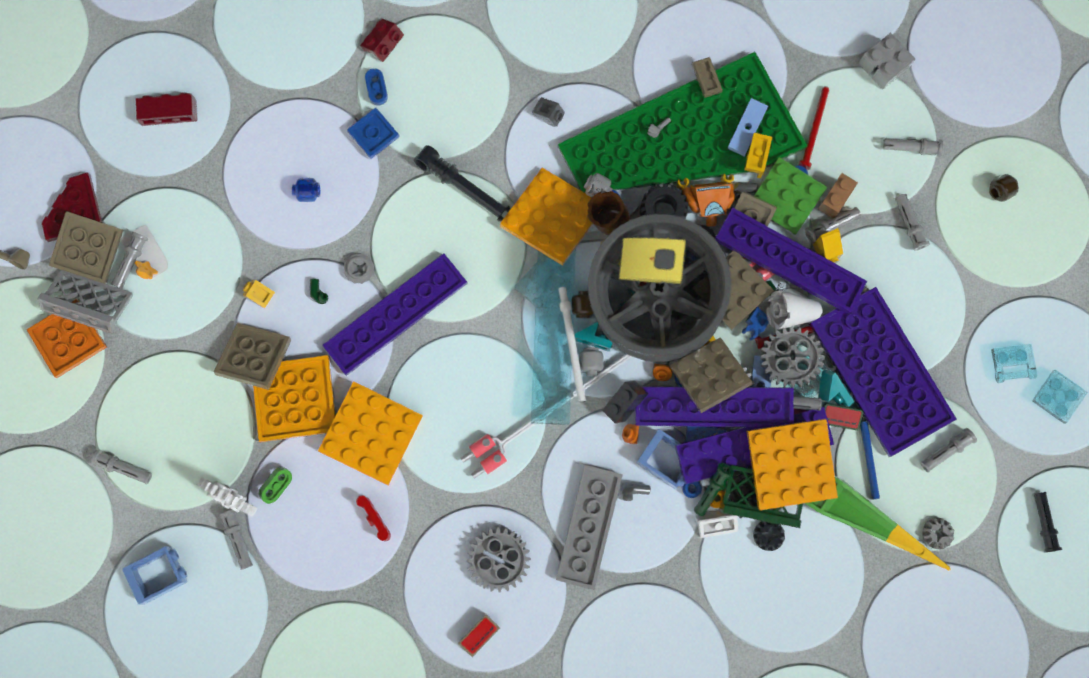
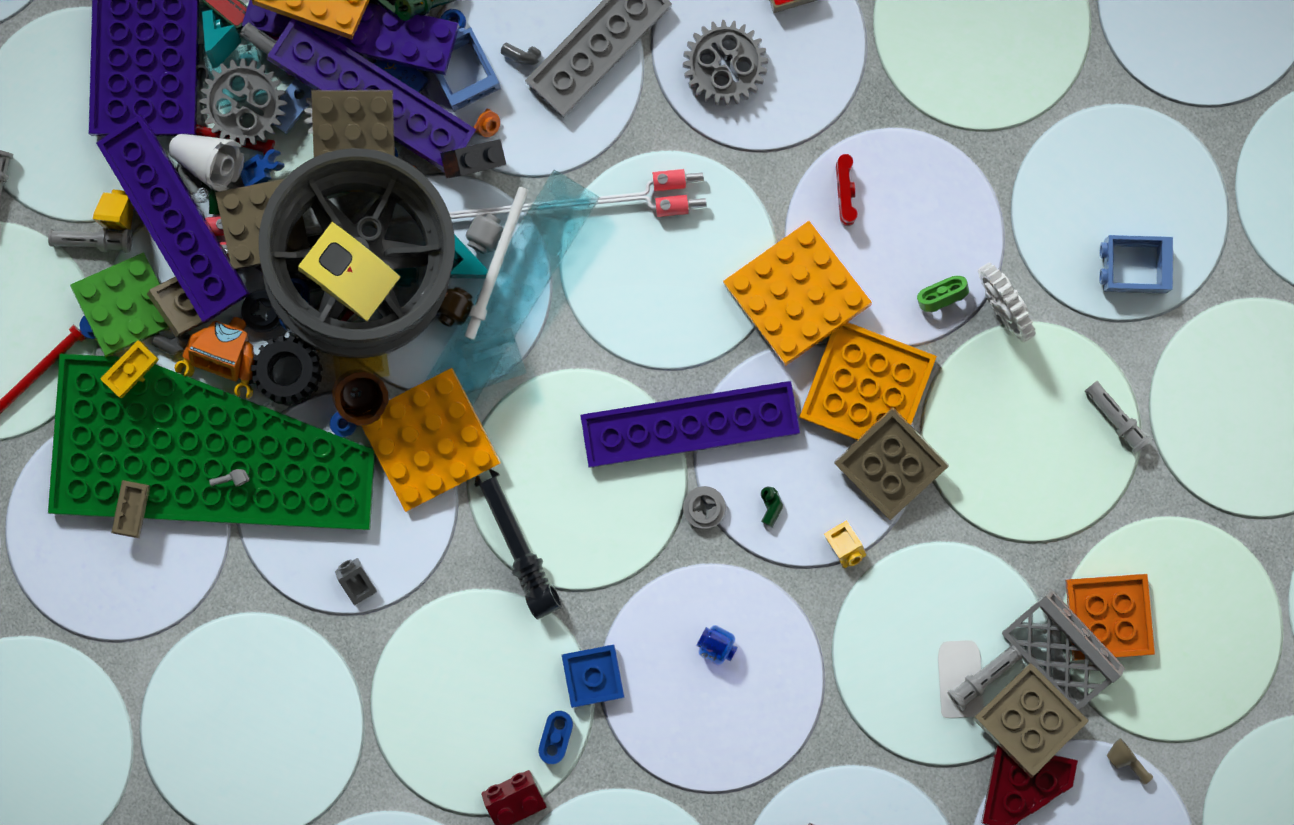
camera: 150 degrees left, 5 degrees up
light orange plate [134,261,158,279] -> none
light grey pin [218,510,253,570] -> none
light grey head [584,173,613,198] -> none
light blue tile [727,98,768,156] -> none
medium nougat brick [818,173,858,219] -> none

